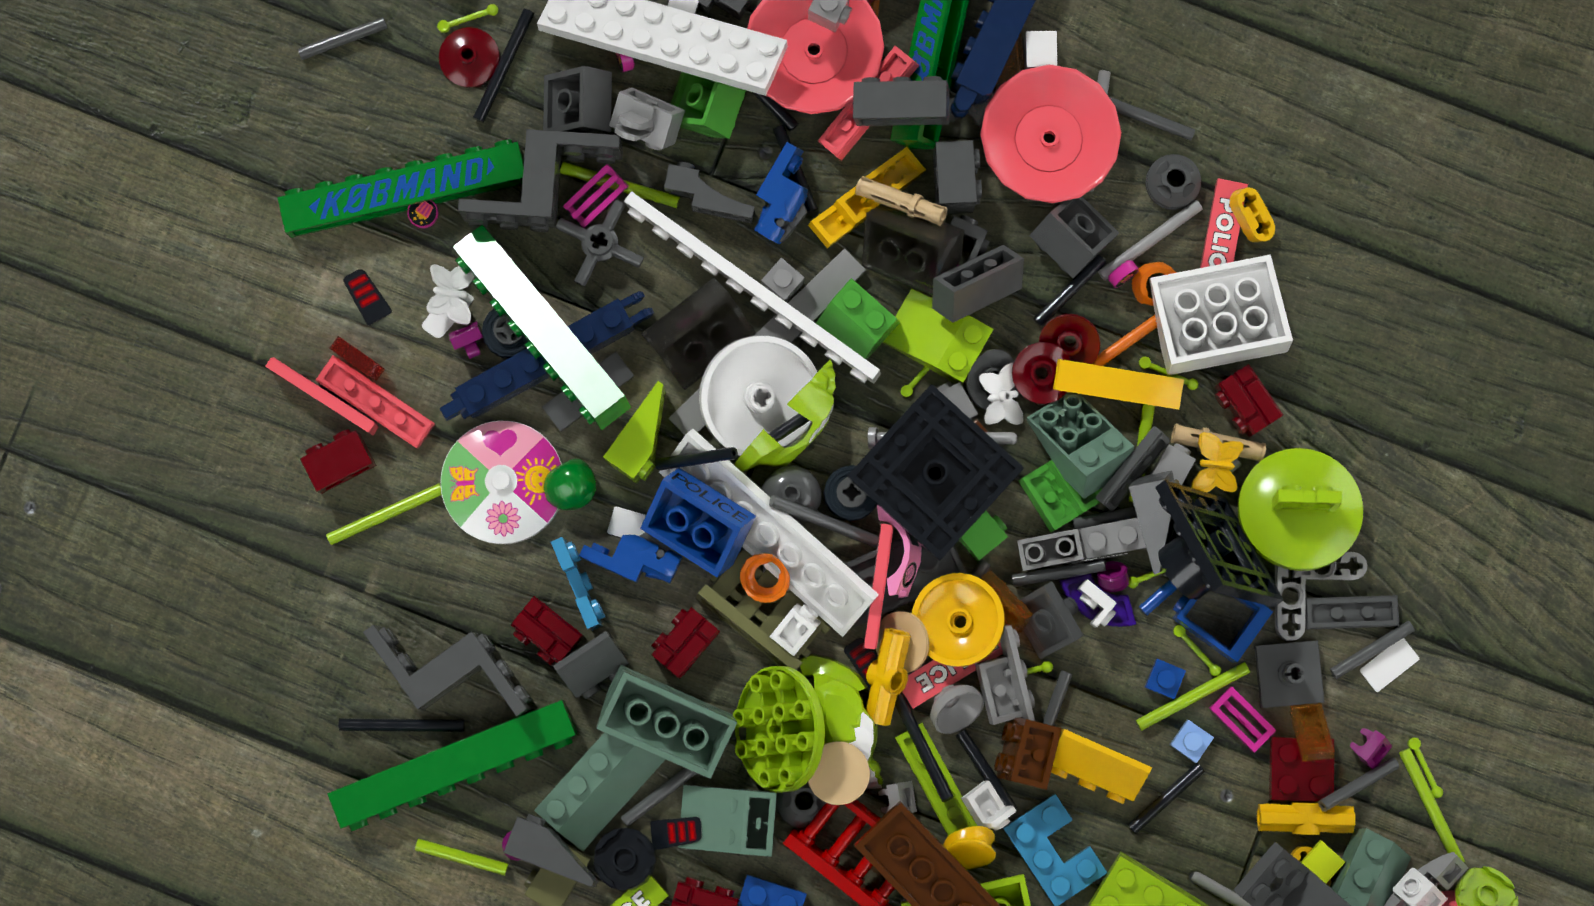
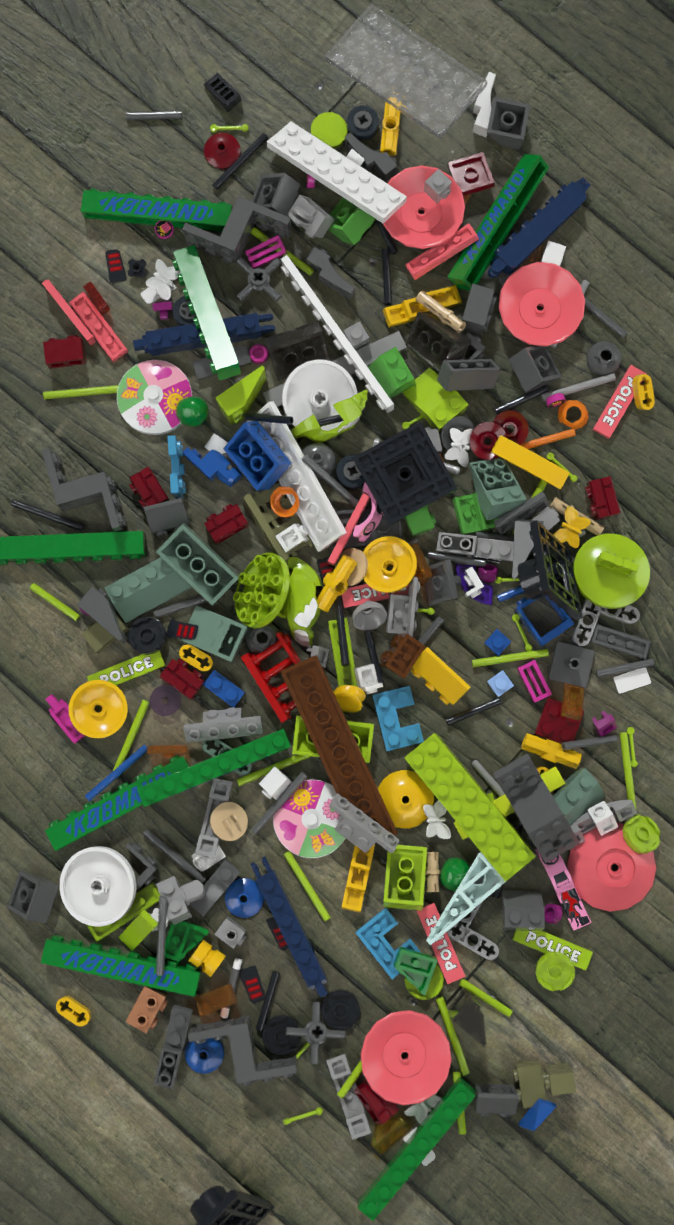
camera: 25 degrees right, 0 degrees up
blue plate [754,142,808,244] -> none
tan piece [808,742,870,805] -> none
dark grey brick [853,76,950,126] -> none
white slope [1150,255,1293,376] -> none
none -> black plate [127,259,147,278]
none -> yellow beam [179,644,214,672]
none -> dark pink tile [249,344,268,364]

